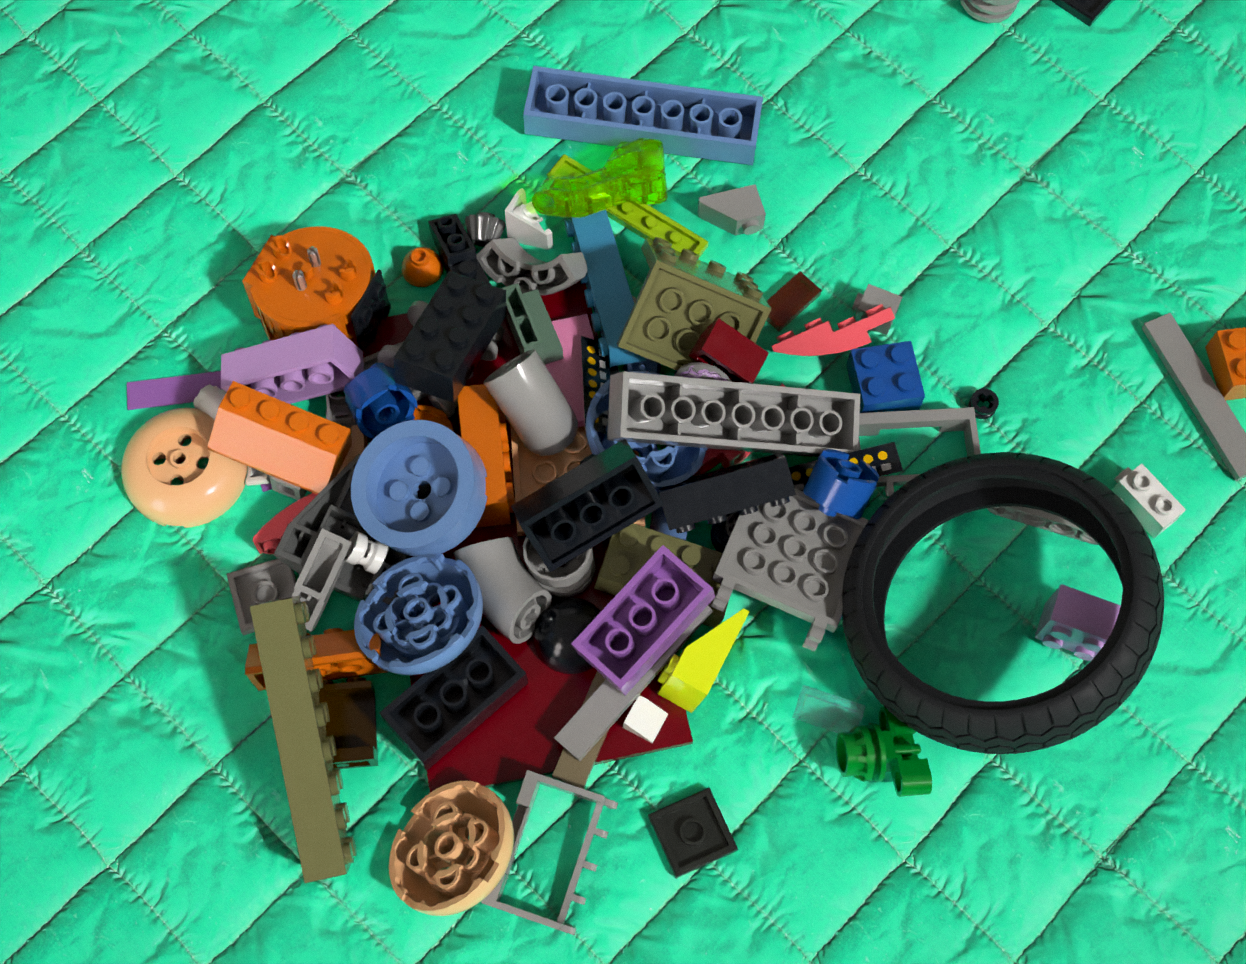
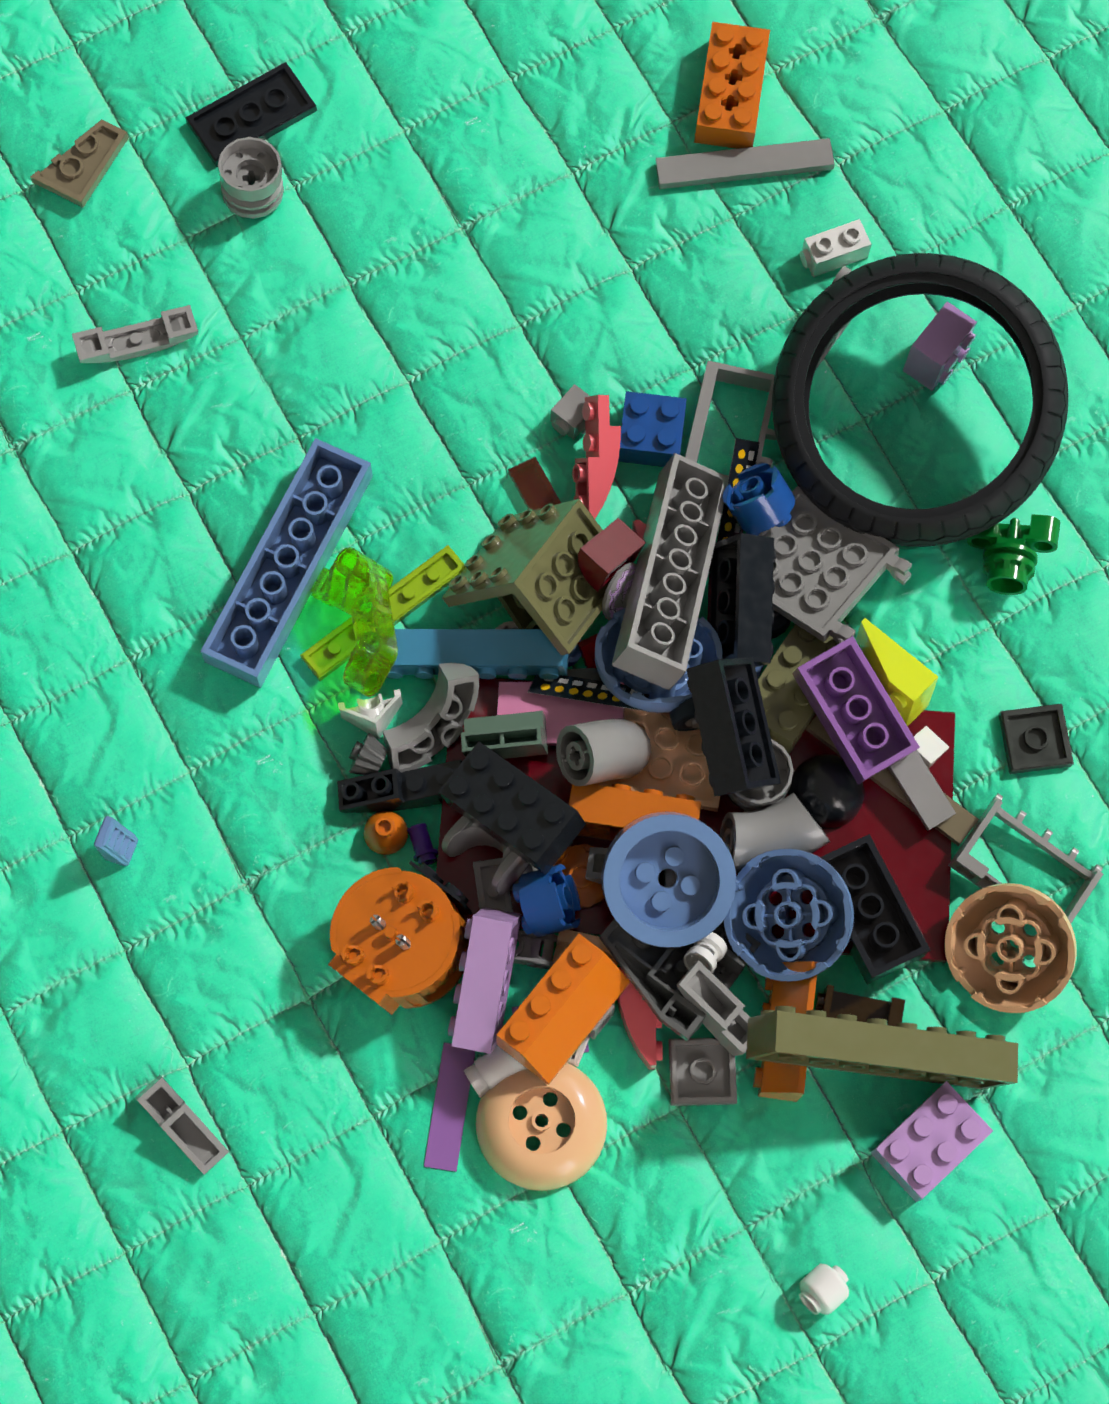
camera: 75 degrees left, 5 degrees up
light grey slope [697,184,766,236] -> none
clear light blue tile [792,685,866,733] -> none
black bush [968,388,999,419] -> none
none -> medium blue slope [94,816,138,866]
none -> light grey slope [135,1075,229,1175]
none -> dark purple pin [407,823,438,866]
none -> white head [799,1264,849,1315]
none -> lavender brick [871,1081,993,1202]

